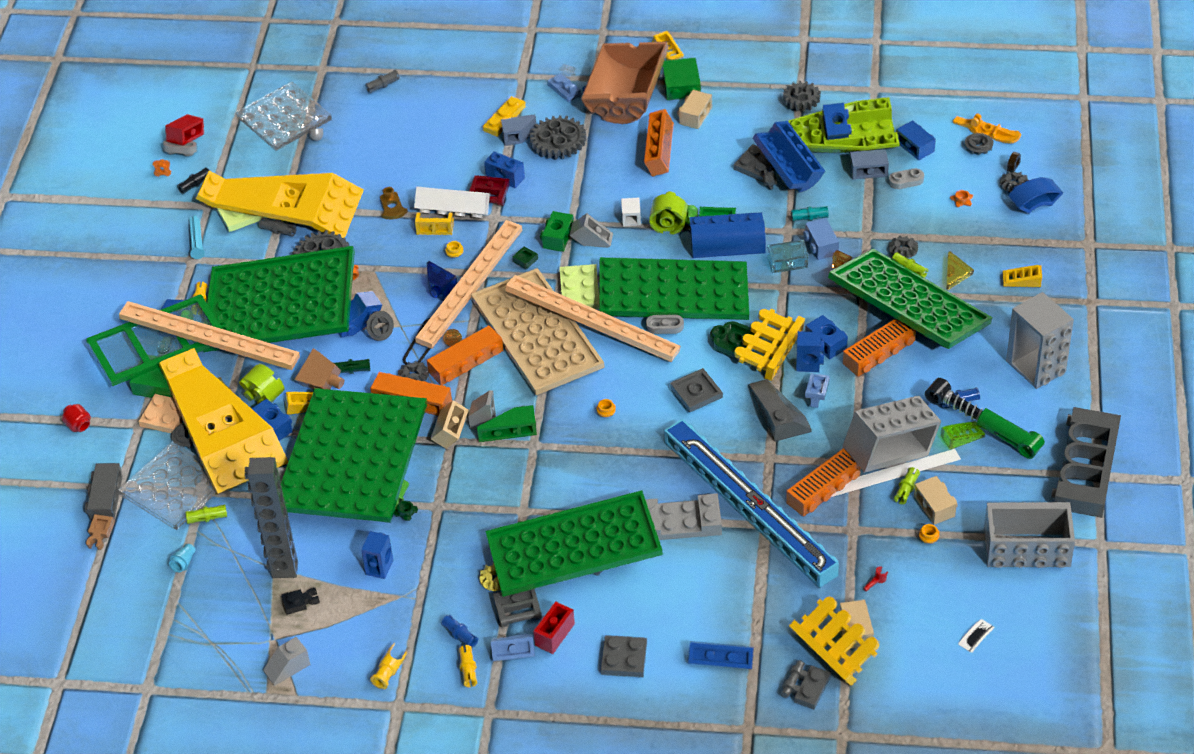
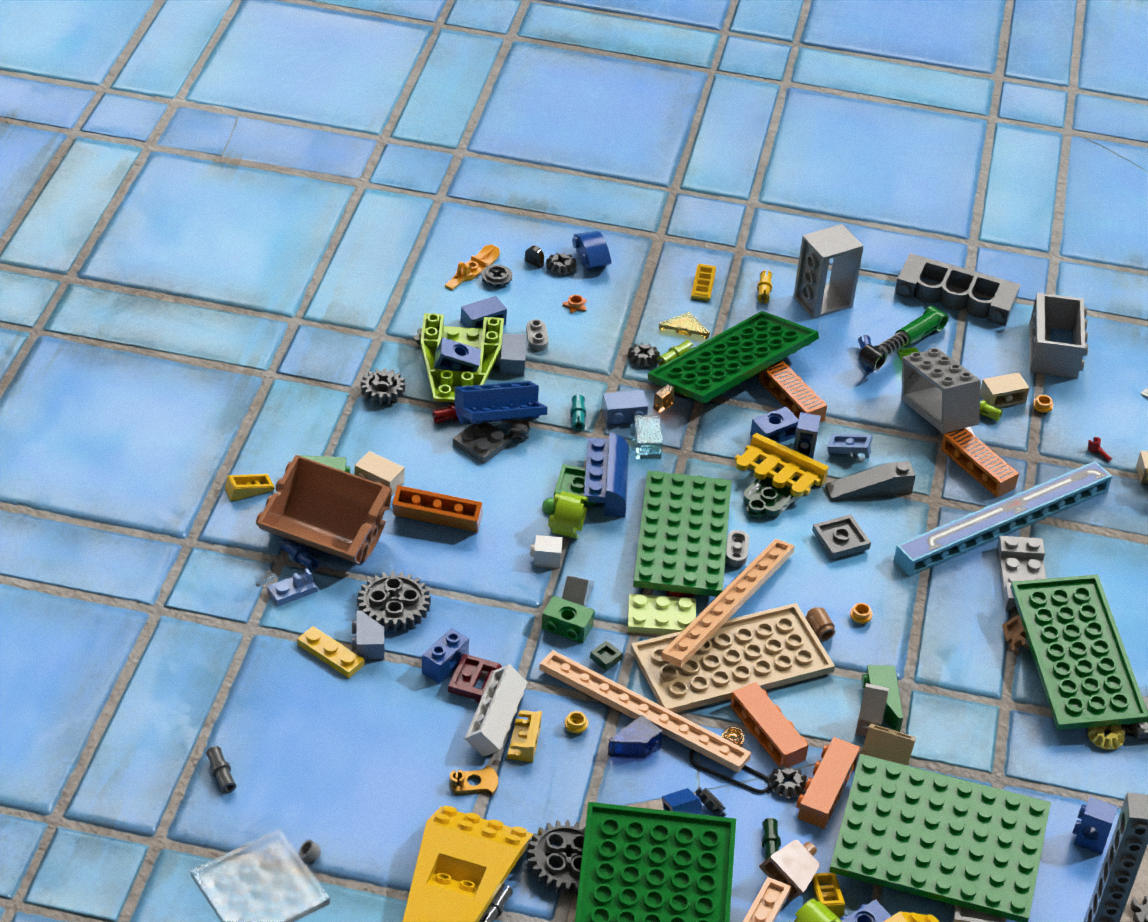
camera: 90 degrees left, 5 degrees down
none -> medium nougat brick [805,607,836,641]

